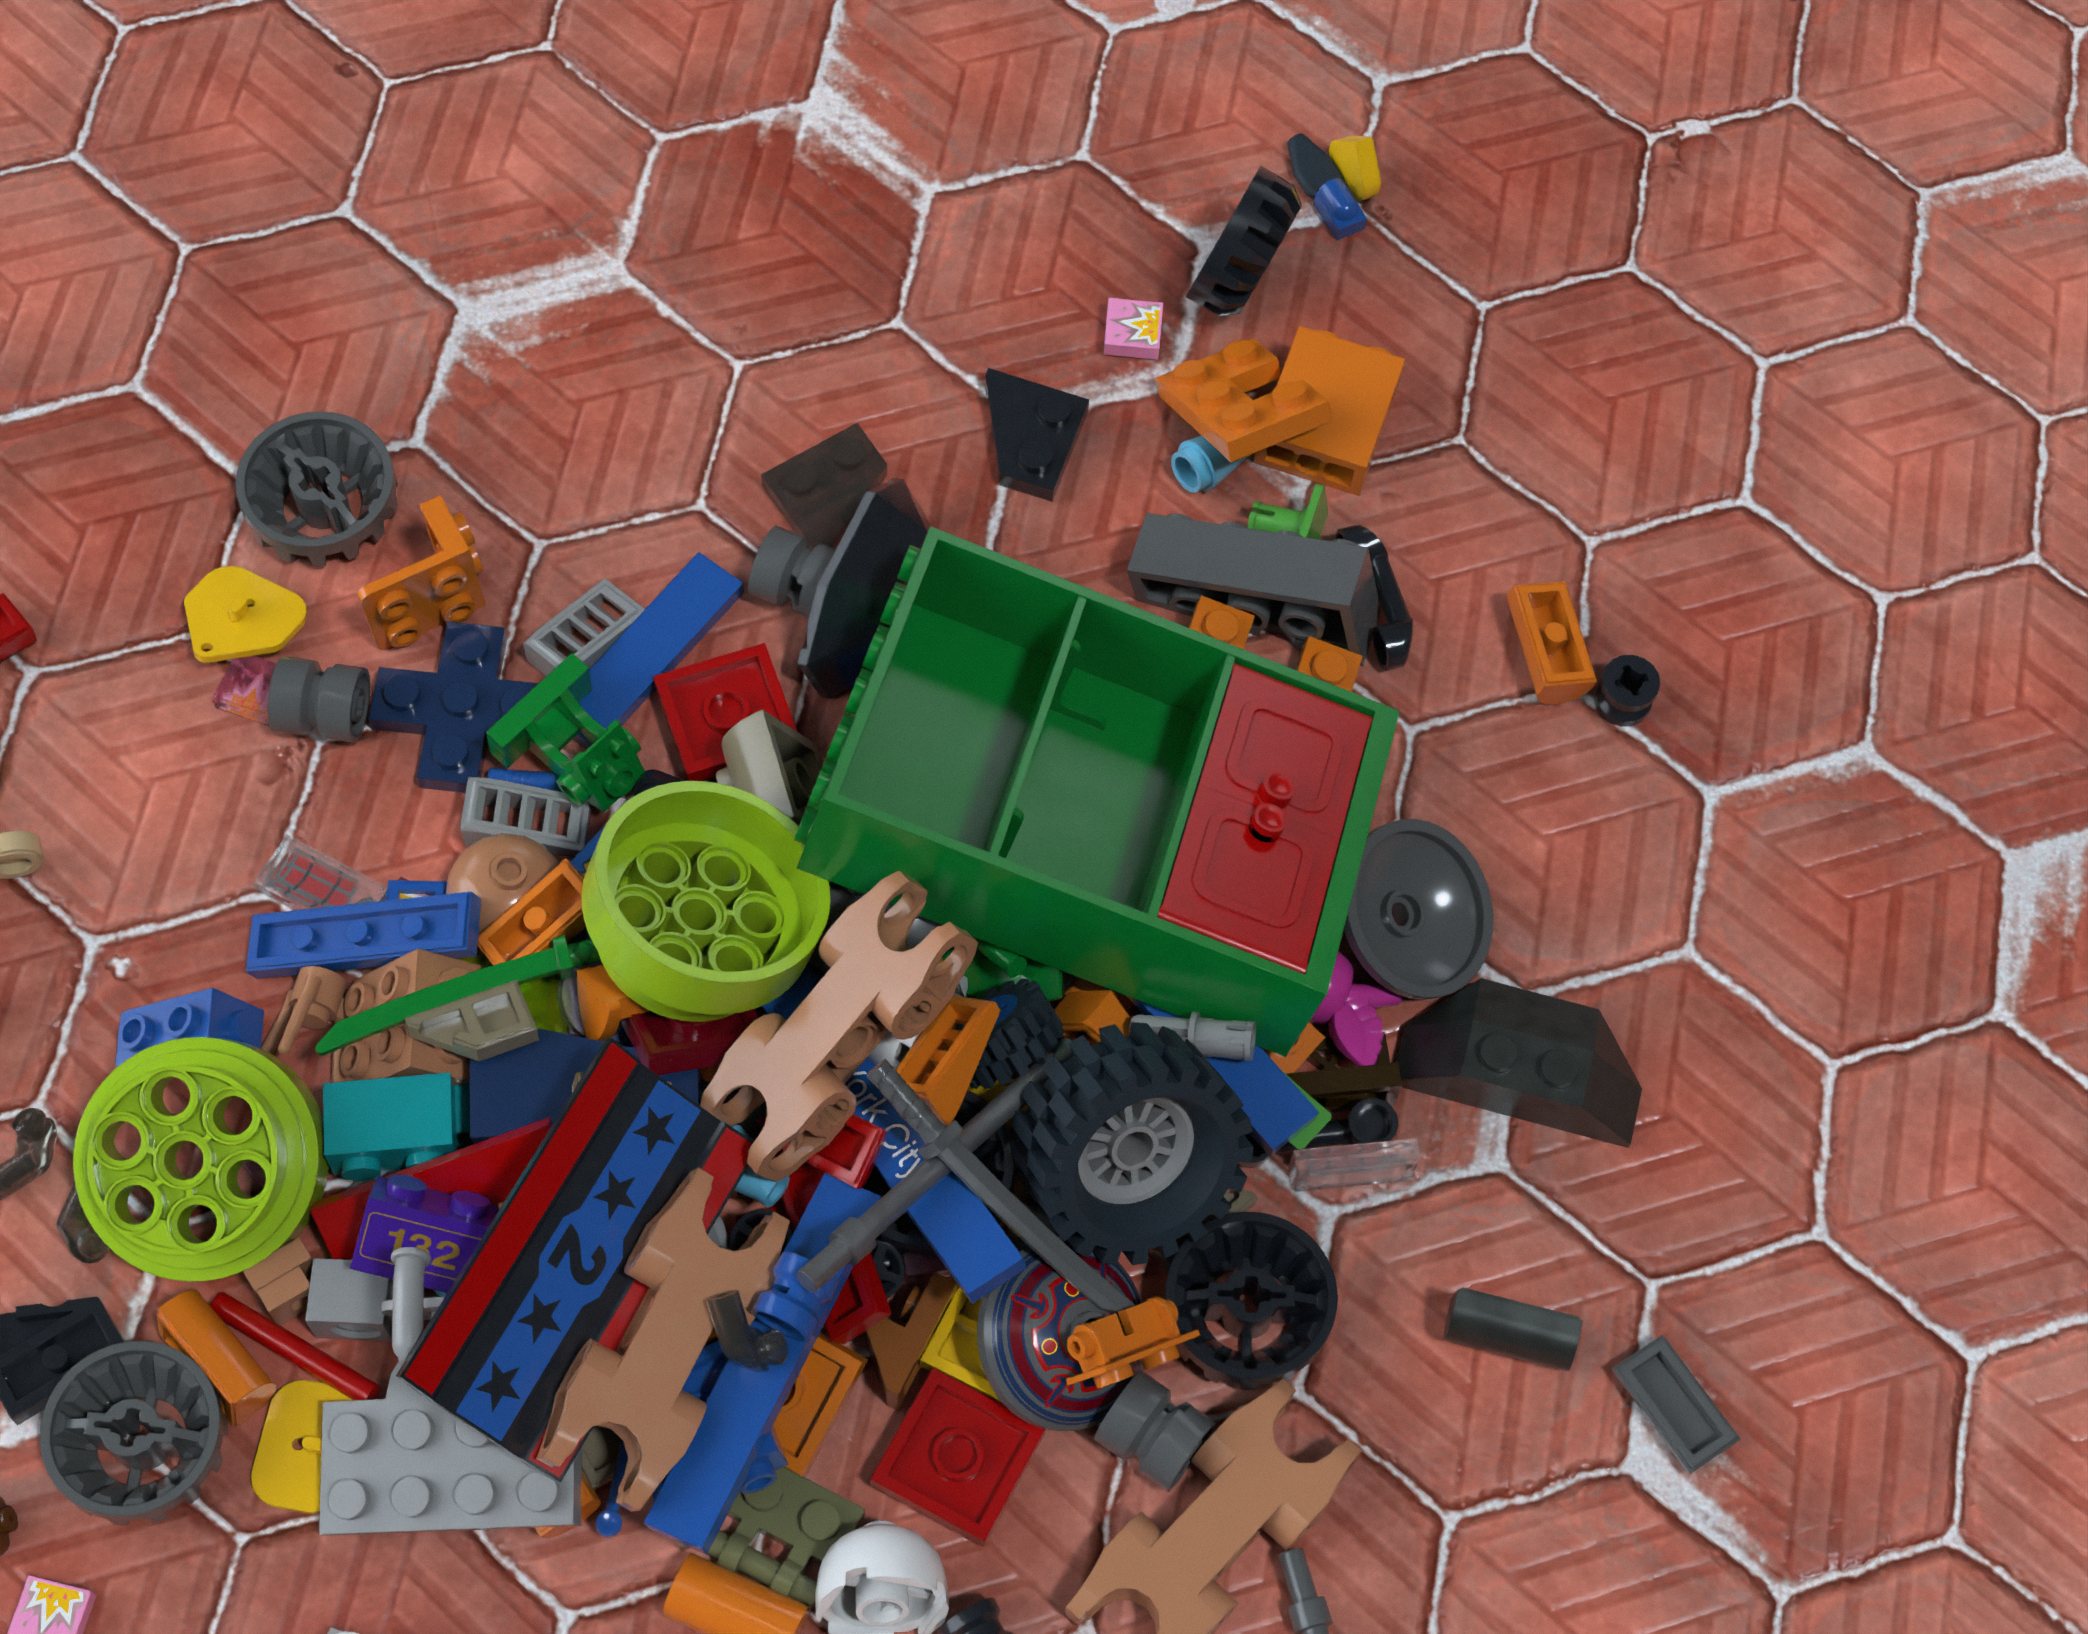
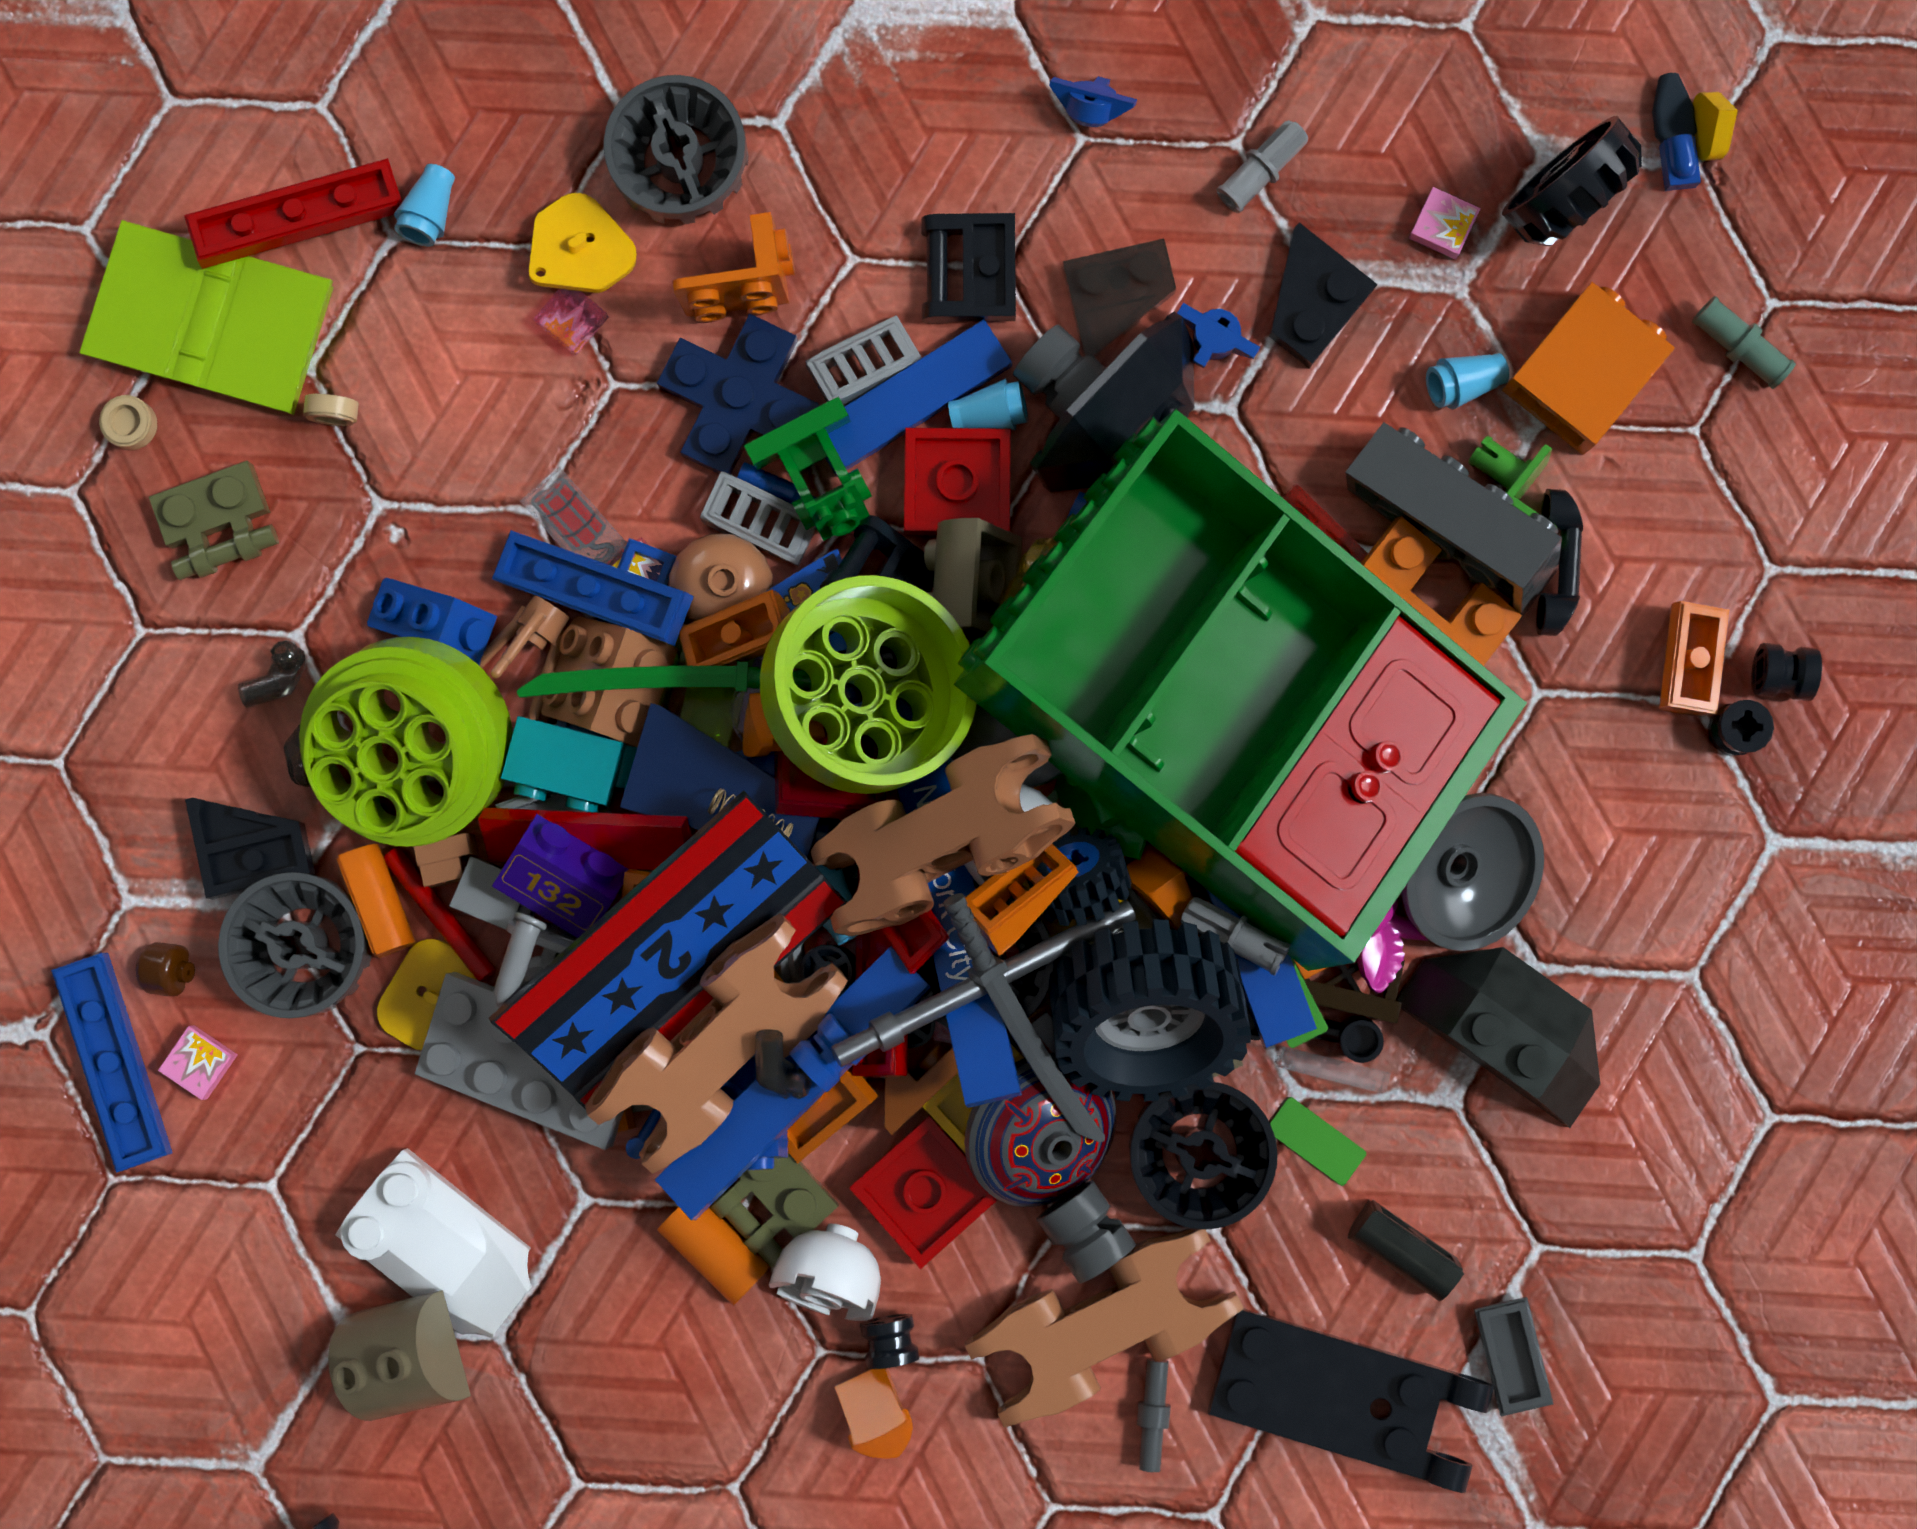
camera: 30 degrees right, 20 degrees up
dark grey wheel [267,656,371,743] -> none
dark tan tile [405,980,539,1061] -> none
orange hinge [1066,1296,1200,1389] -> none
orange plate [1155,338,1332,462] -> none
none -> medium azure cone [394,164,455,247]
none -> black plate [921,213,1016,324]
none -> medium azure cone [948,378,1028,430]
none -> blue piece [1049,76,1137,127]
none -> blue piece [1177,303,1260,368]
none -> black hinge [1208,1308,1495,1493]
none -> light grey axle [1216,120,1309,213]
none -> bright green sticker [1270,1097,1366,1186]
none -> sand green pin [1692,296,1796,389]
none -> black wheel [1751,643,1822,701]

